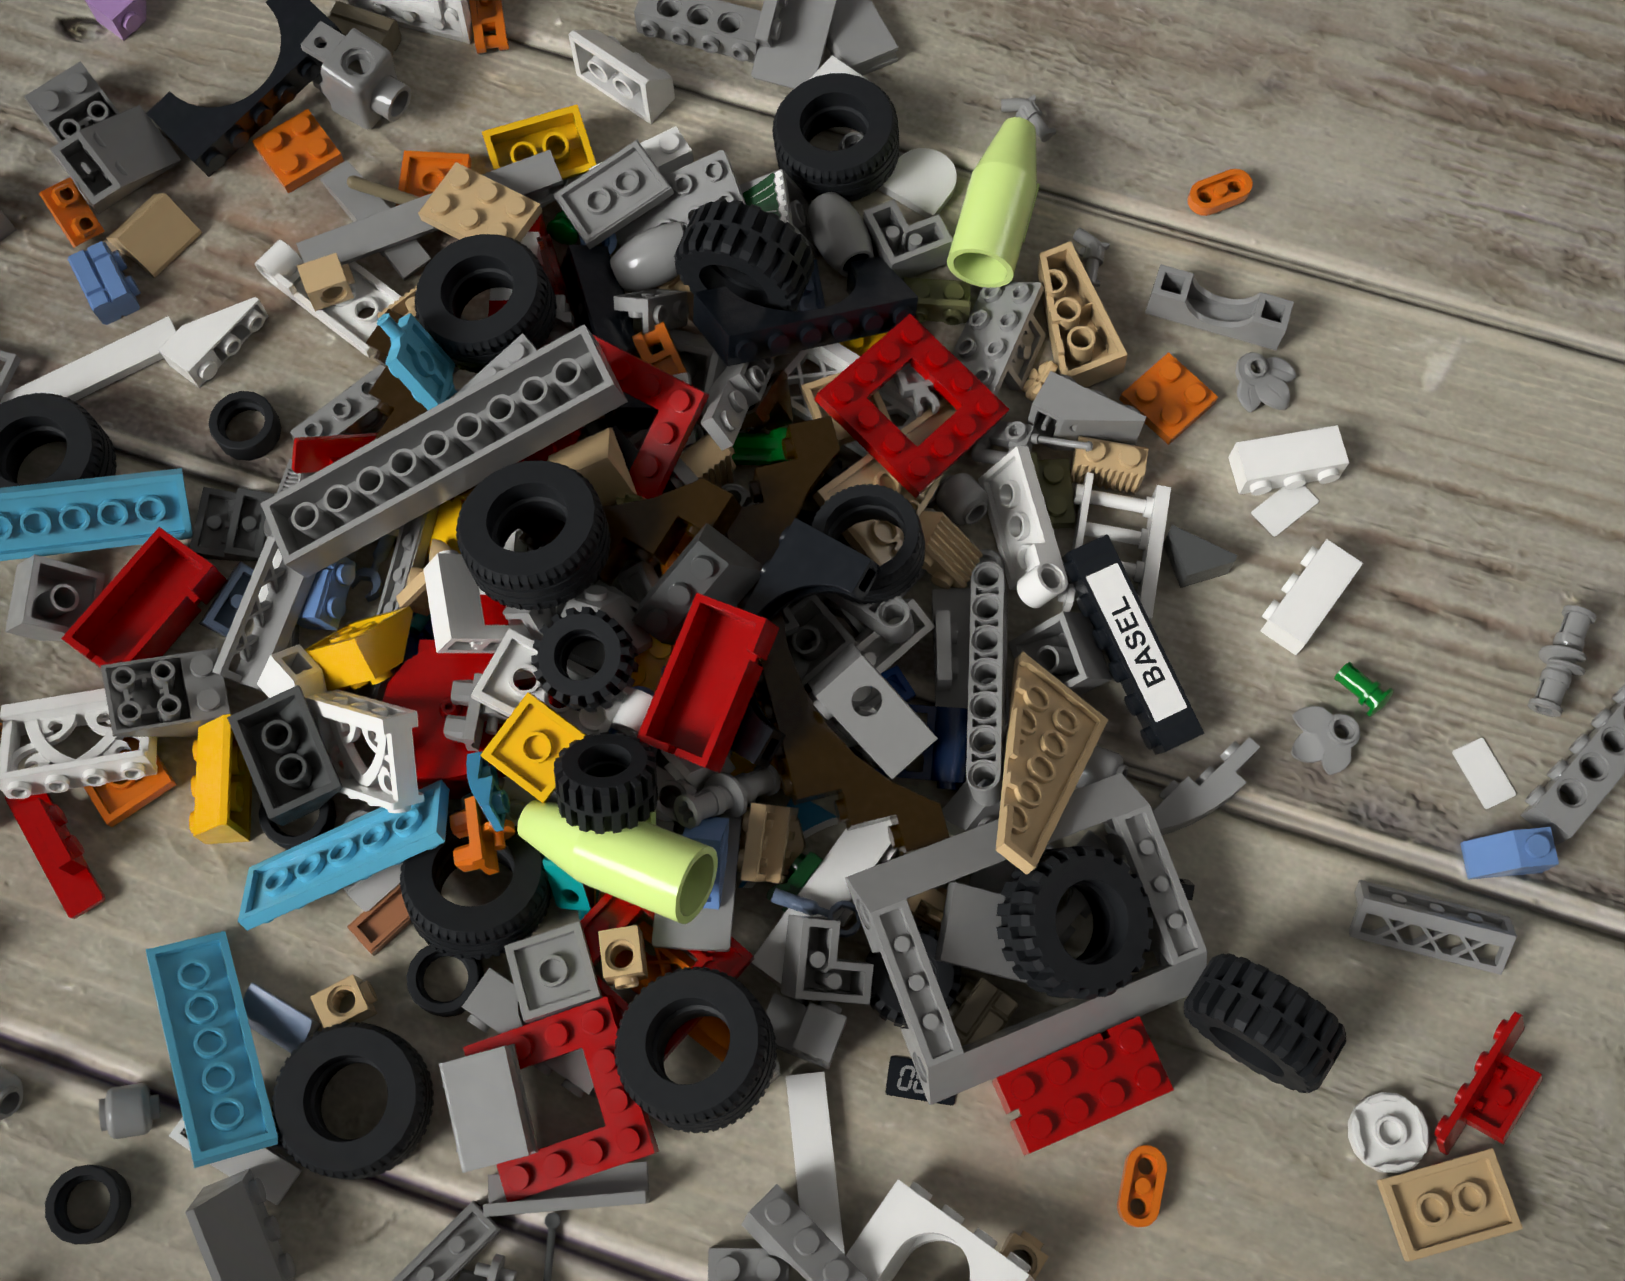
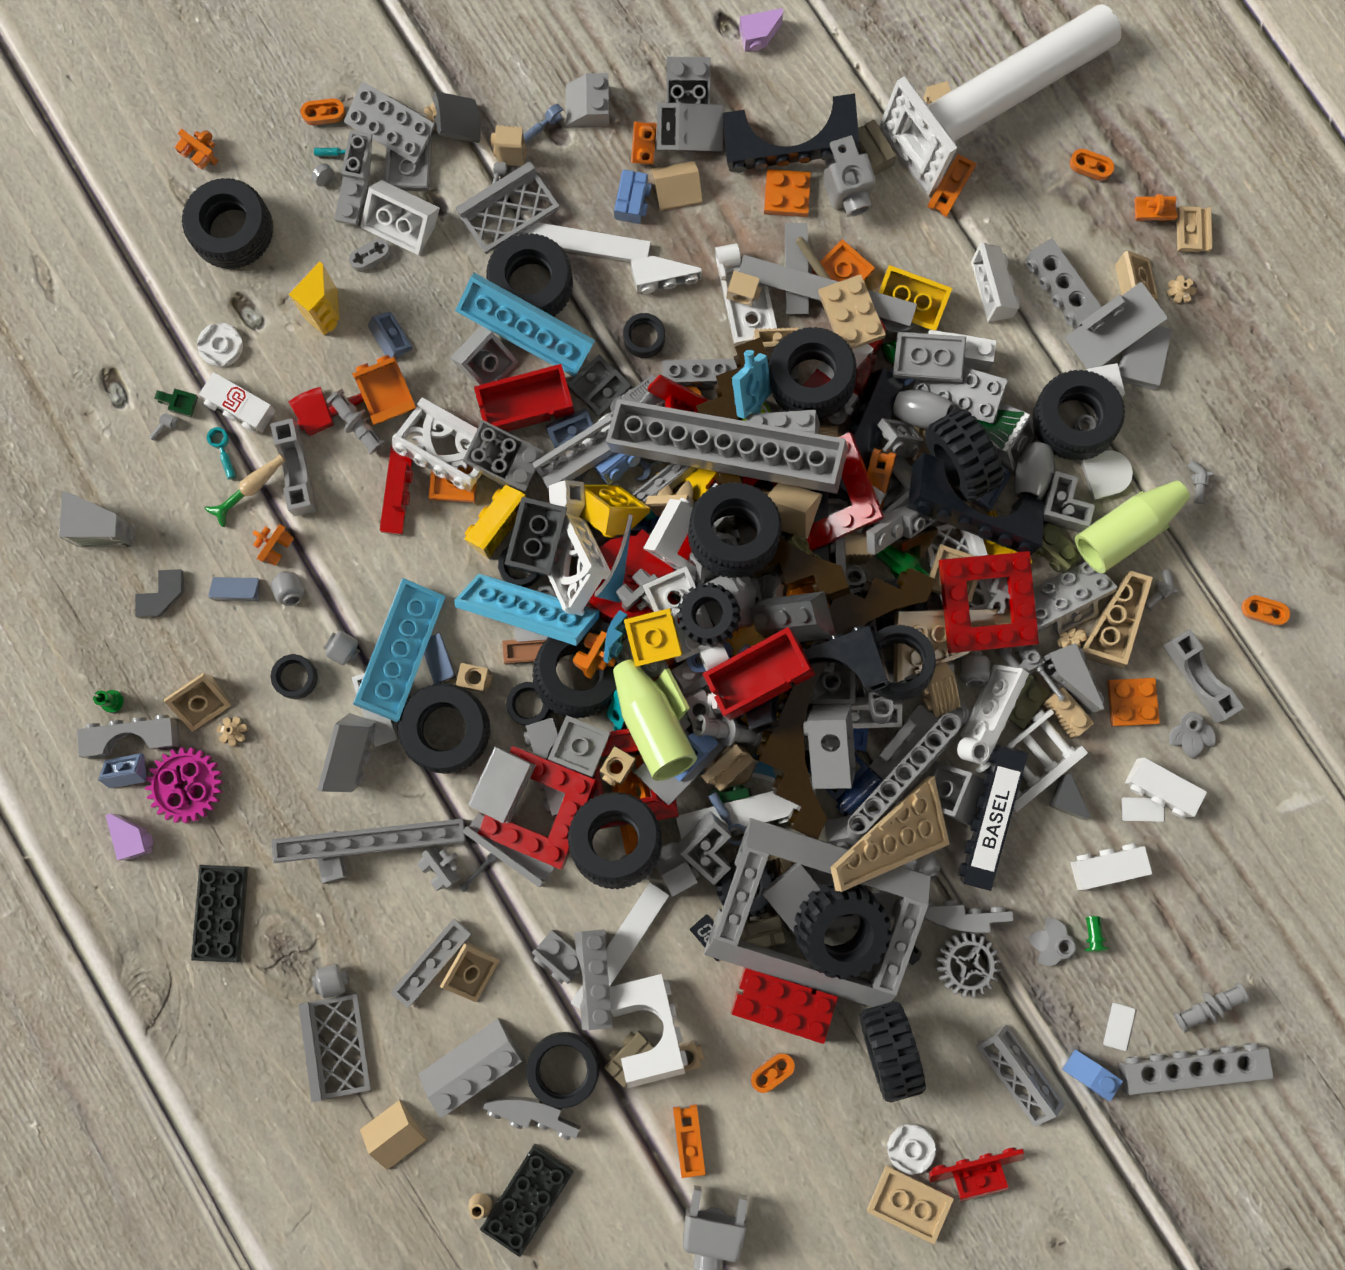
camera: 40 degrees right, 10 degrees up
black tyre [554,732,658,834] -> none
none -> dark azure sticker [595,514,633,603]
none -> light grey gear [936,932,1001,998]

